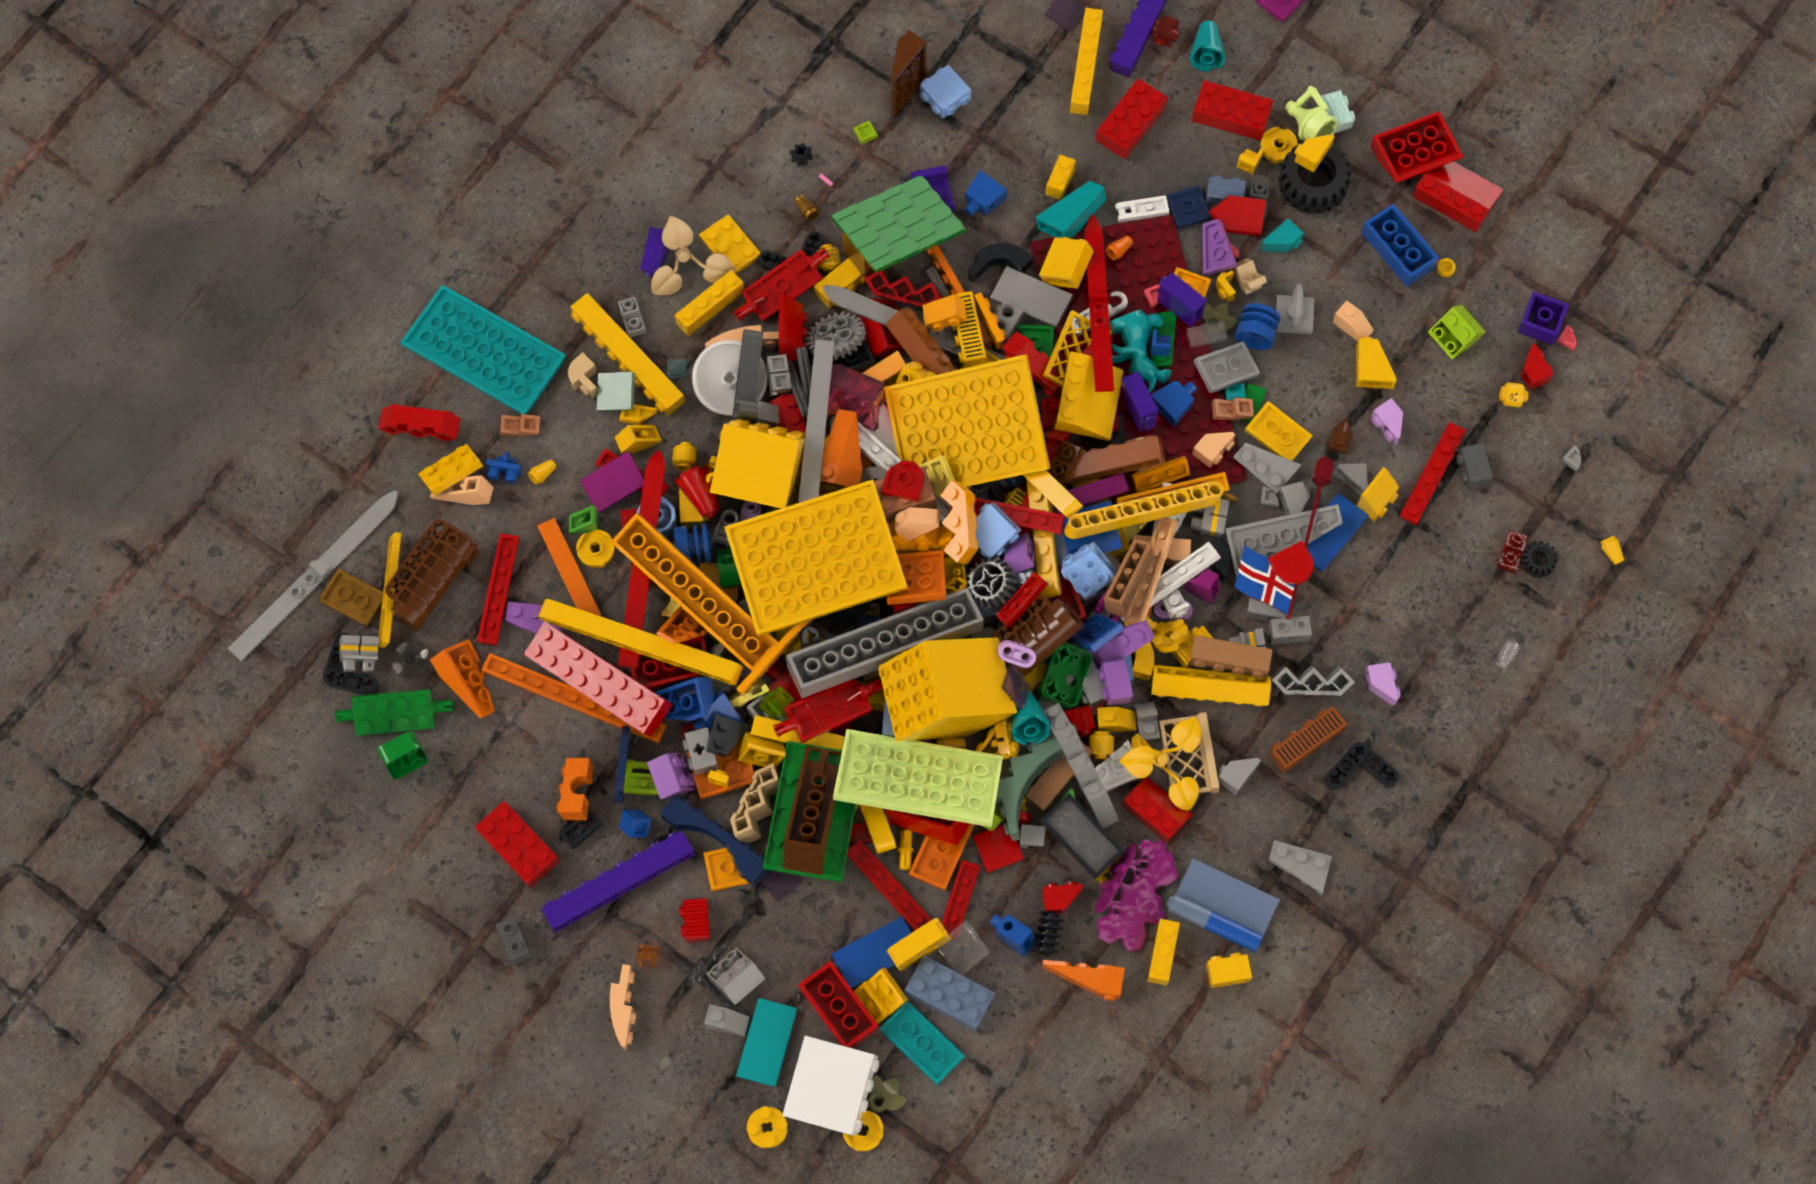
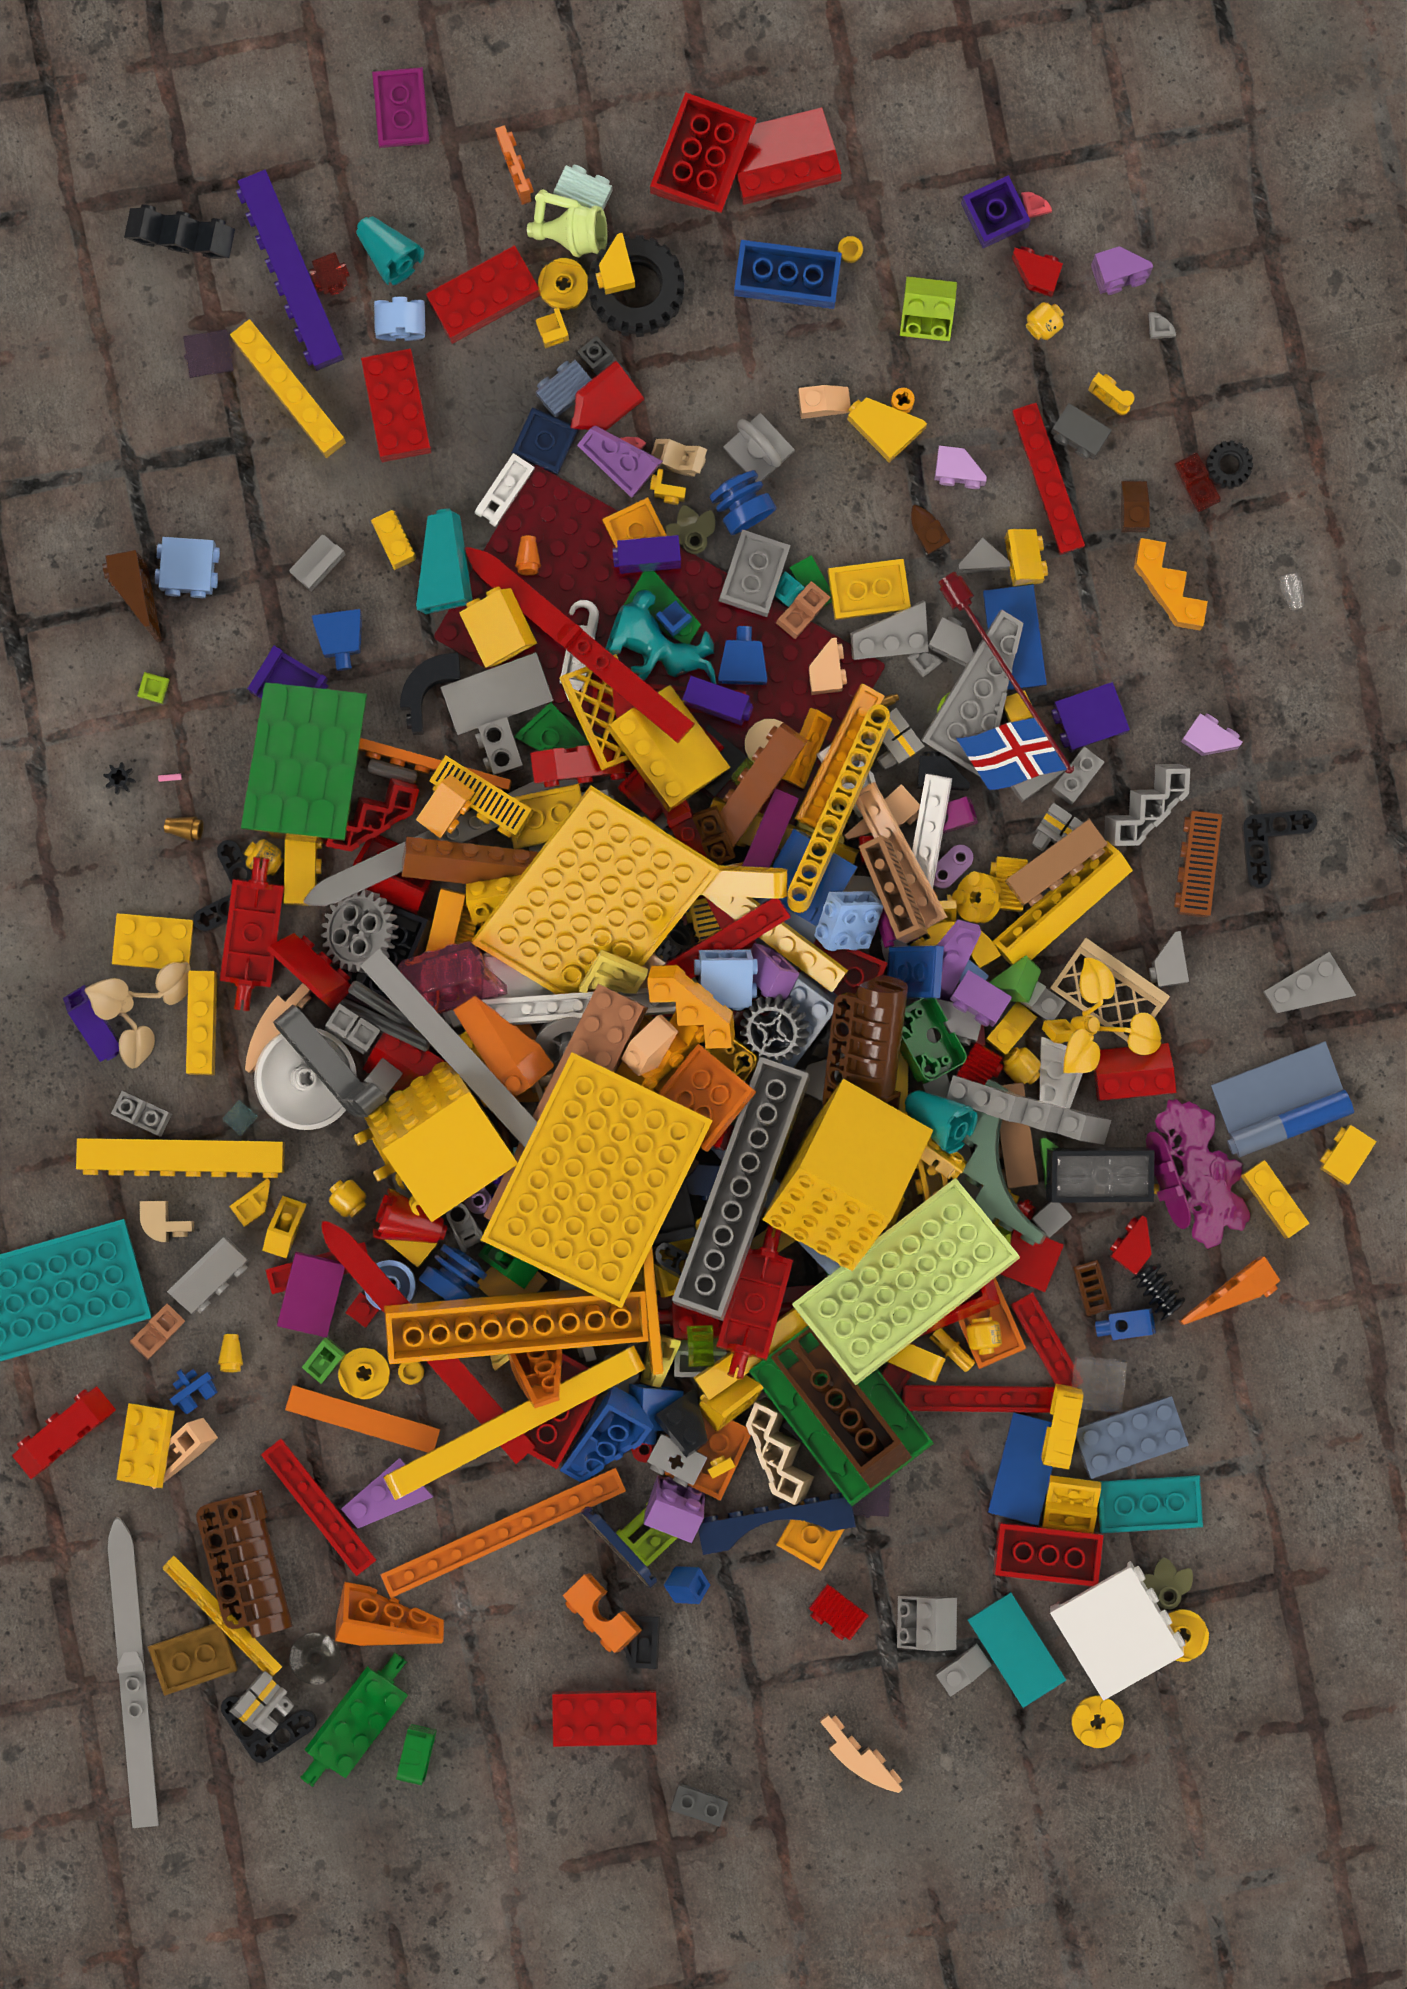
camera: 50 degrees left, 15 degrees up
brick [524,621,673,737] -> none
dark purple brick [541,831,695,933] -> none
tile [597,372,635,412] -> none
clear orange tile [637,945,660,968] -> none
red tile [881,461,925,502] -> none
light orange plate [974,292,1006,350] -> none
red tile [996,572,1048,628] -> none
lavender plate [997,640,1036,668] -> none
piece [1002,664,1030,710] -> none
coral tile [1144,284,1160,308] -> none
white bracket [1161,589,1189,619] -> none
clear tile [1186,321,1228,348] -> none
teal slope [1260,219,1304,252] -> none
red tile [1268,540,1314,585] -> none
yellow cone [1600,536,1625,565] -> none
none -> light grey slope [167,1237,249,1314]
none -> light grey panel [290,535,346,592]
none -> light blue brick [374,297,426,341]
none -> yellow tile [398,1362,424,1385]
none -> orange wing [495,125,534,205]
none -> light orange bush [891,388,915,413]
none -> yellow head [967,1317,1002,1355]
none -> bright green slope [989,955,1041,1003]
none -> dark purple panel [1051,682,1130,753]
none -> reddish brown slope [1072,1260,1112,1316]
none -> yellow plate [1088,372,1135,415]
none -> medium lavender slope [1091,246,1153,295]
none -> reddish brown slope [1121,481,1150,532]
none -> light orange brick [1134,538,1208,631]

